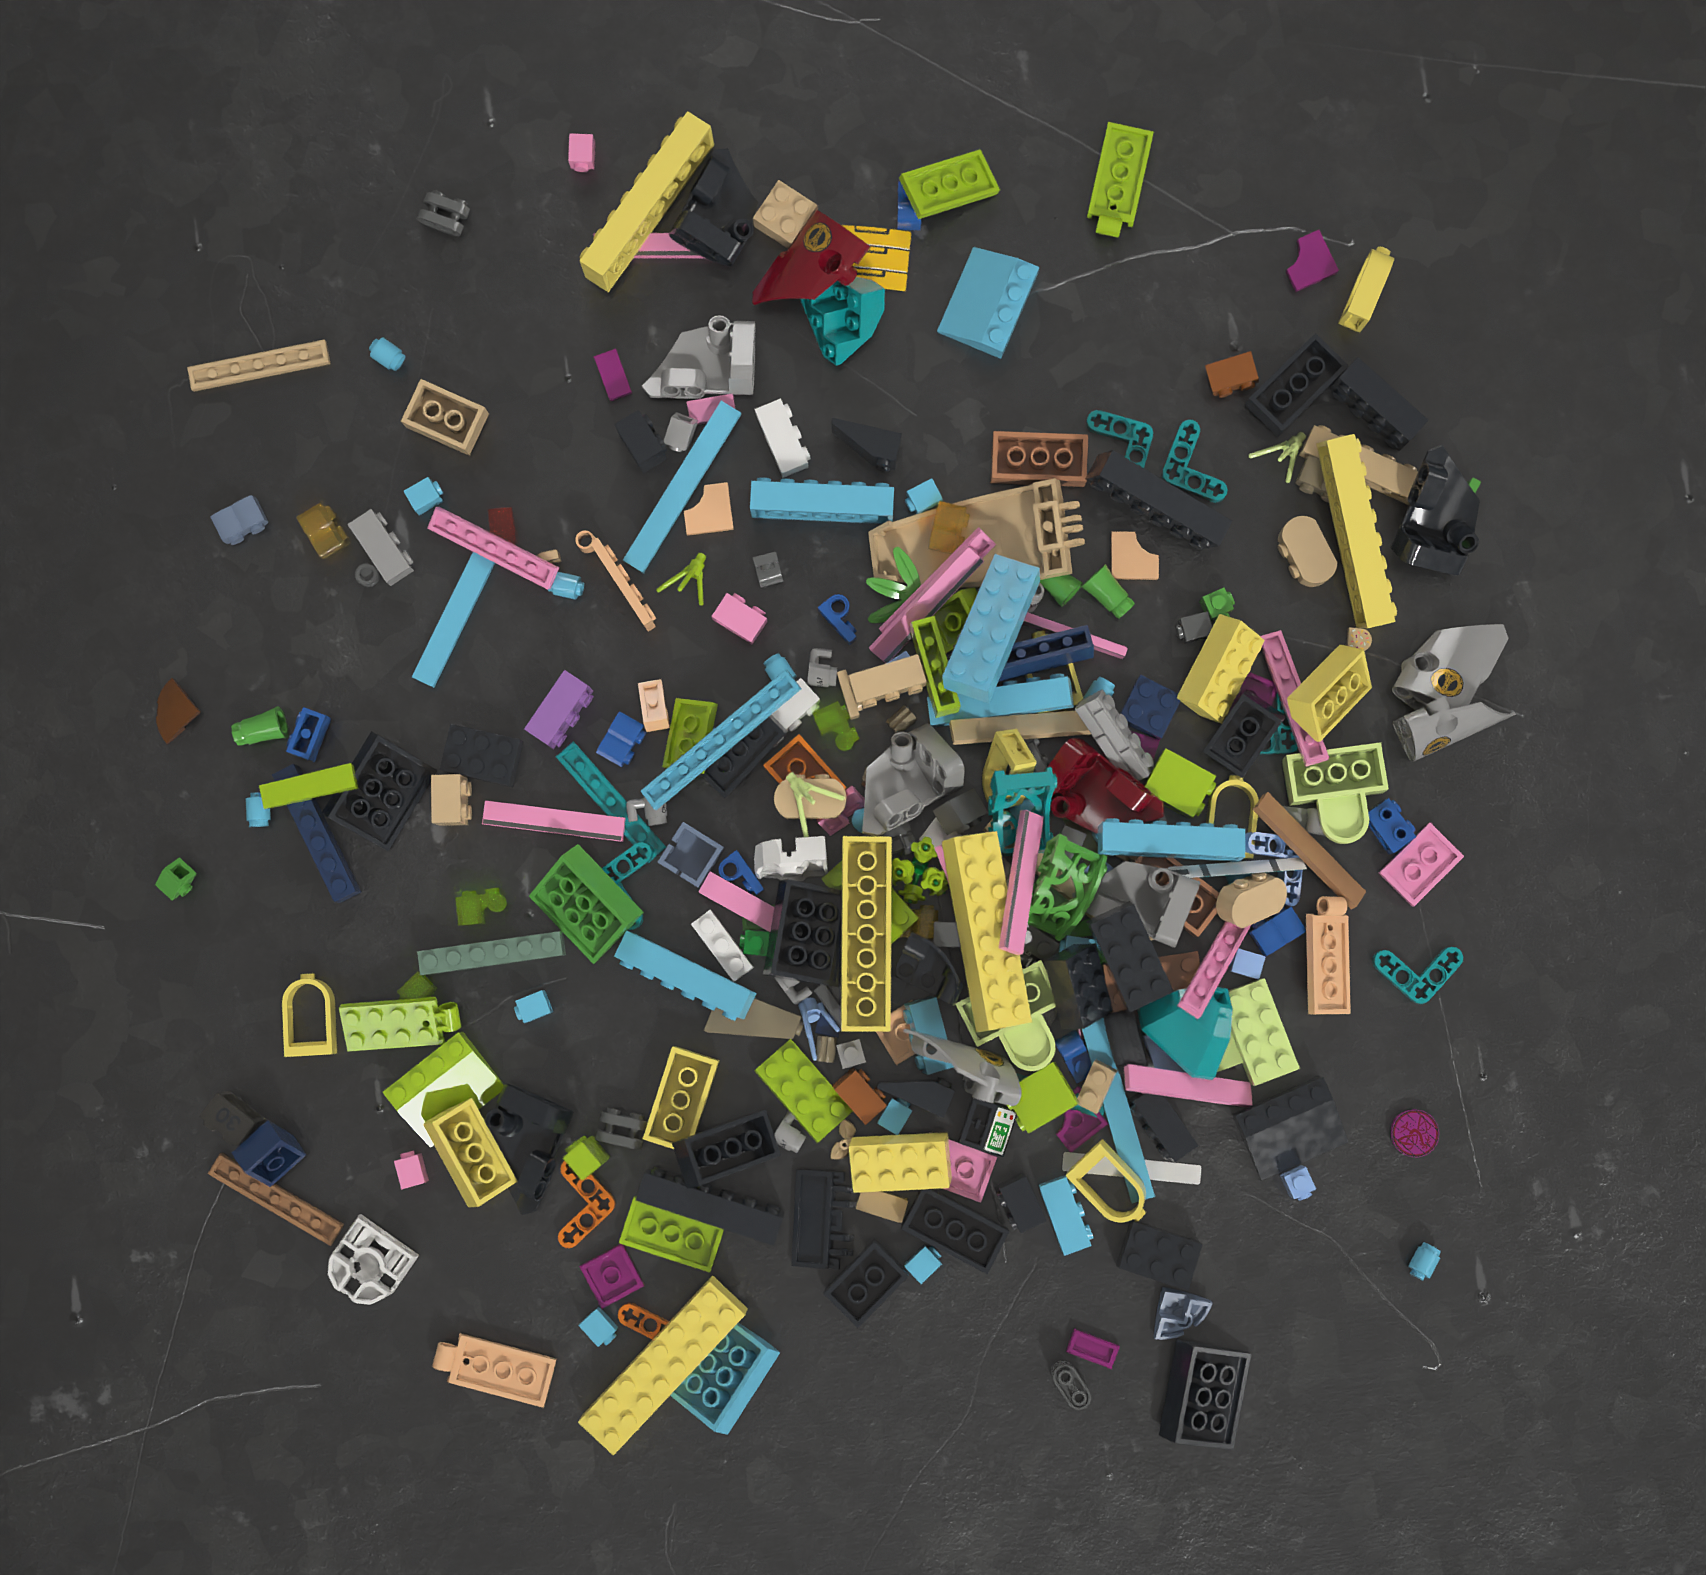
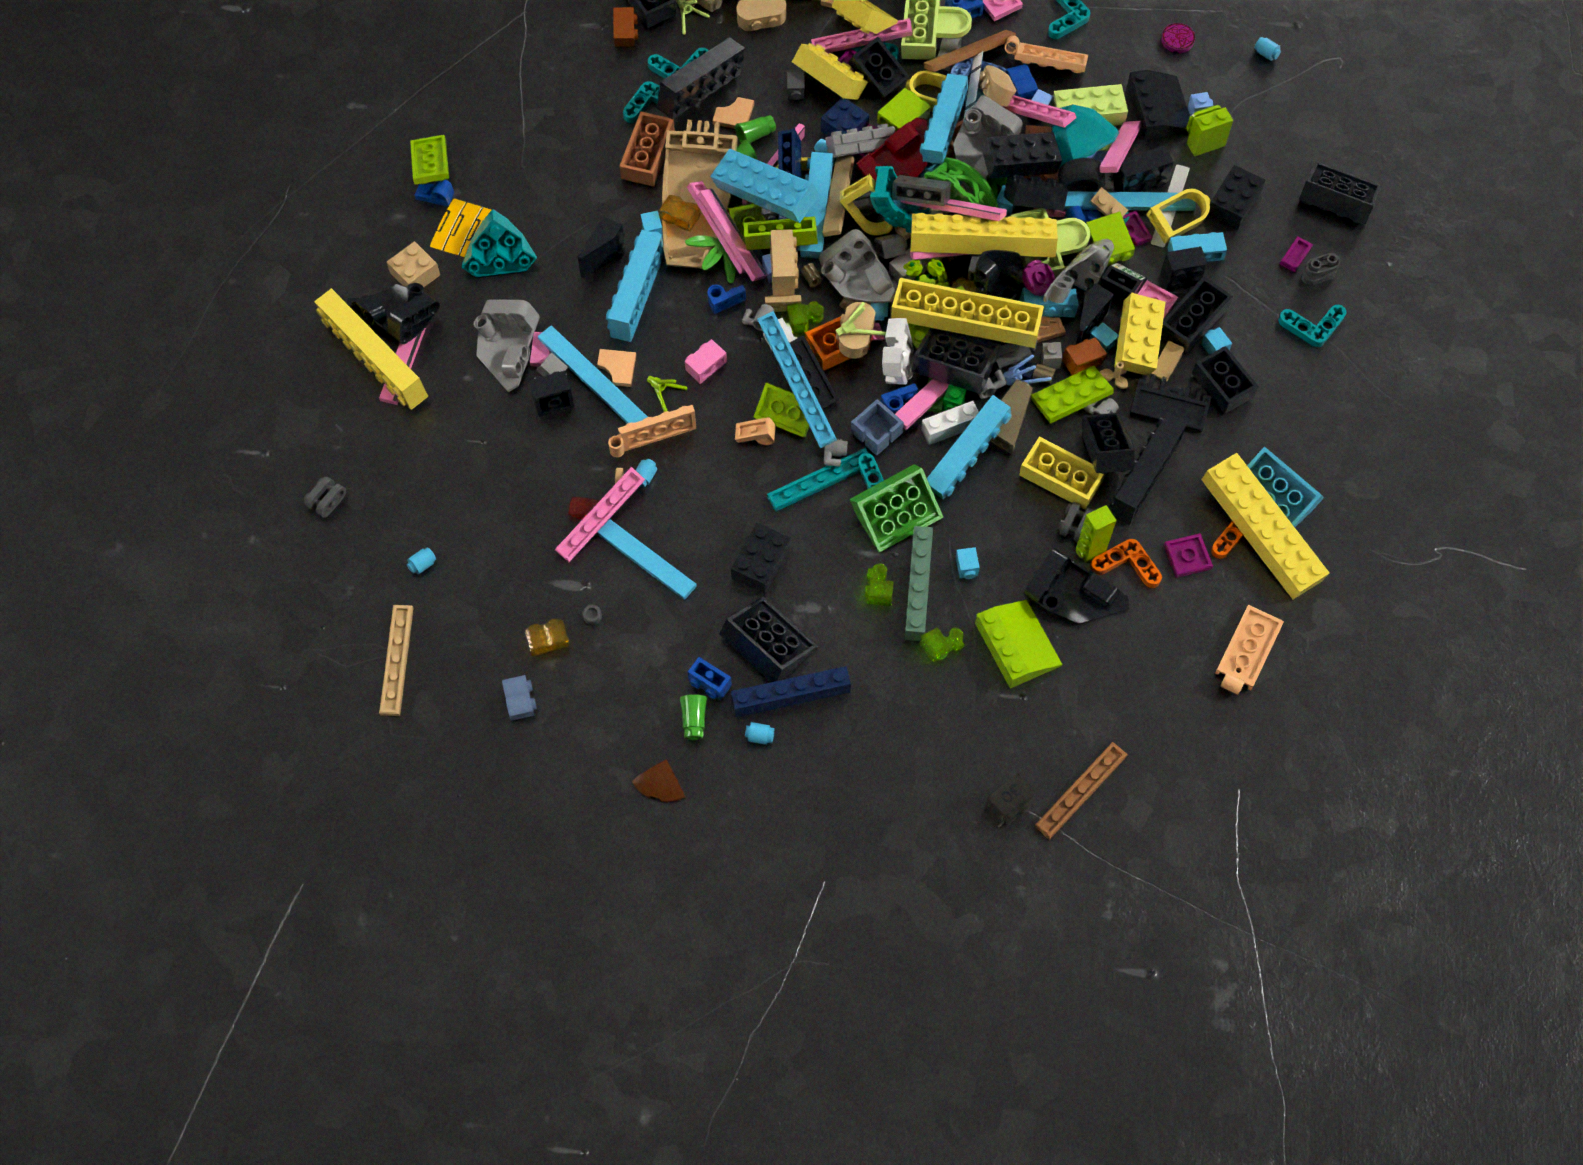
camera: 80 degrees left, 20 degrees down
bright green brick [155,857,197,901] -> none
dark blue brick [232,1121,306,1187] -> none
lime slope [259,763,358,809] -> none
light yellow window [282,974,337,1057] -> none
white connector [328,1214,419,1304] -> none
lime hinge [339,997,461,1051] -> none
light grey brick [348,509,414,586] -> none
bright pink brick [394,1150,429,1189] -> none
tan brick [401,379,489,456] -> none
medium azure brick [404,477,443,515] -> none
light yellow slope [423,1098,518,1207] -> none
tan piece [431,774,472,826] -> none
bright pink tile [482,801,626,841] -> none
medium lavender brick [524,670,593,749] -> none
bright pink brick [568,134,595,172] -> none
medium azure brick [579,1306,618,1347] -> none
magenta tile [594,349,632,401] -> none
blue brick [596,711,646,767] -> none
lime plate [619,1196,724,1272] -> none
dark red panel [752,209,870,305] -> none
dark grey plate [753,552,783,588] -> none
white brick [755,399,811,478] -> none
medium azure brick [763,653,797,680] -> none
medium azure slope [937,247,1039,359] -> none
lime hinge [1087,122,1154,238] -> none
sand blue brick [1154,1287,1212,1340] -> none
bright green brick [1199,588,1235,621] -> none
none -> flat silver brick [892,175,951,206]
none -> magenta tile [1022,260,1056,296]
none -> lime brick [1186,105,1233,157]
none -> teal beam [1278,305,1346,347]

